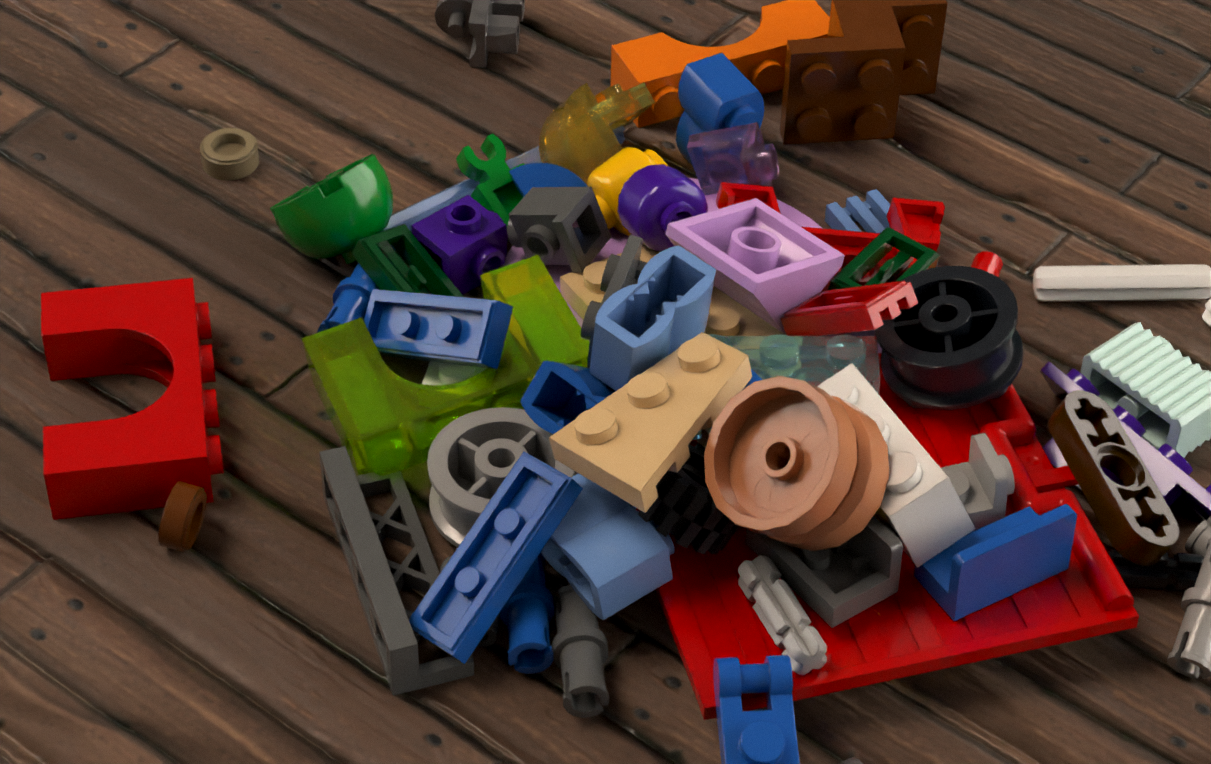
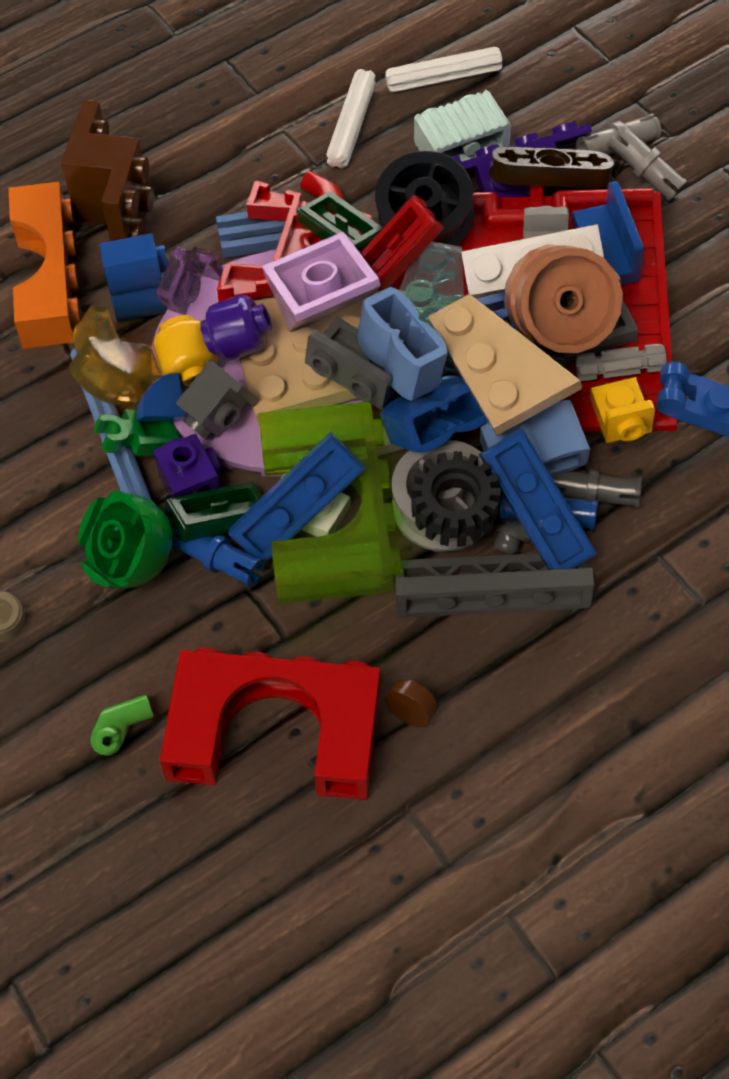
camera: 70 degrees left, 15 degrees up
none -> bright green arm [90,694,154,756]
none -> black tyre [411,451,501,547]
none -> yellow bracket [590,377,655,443]

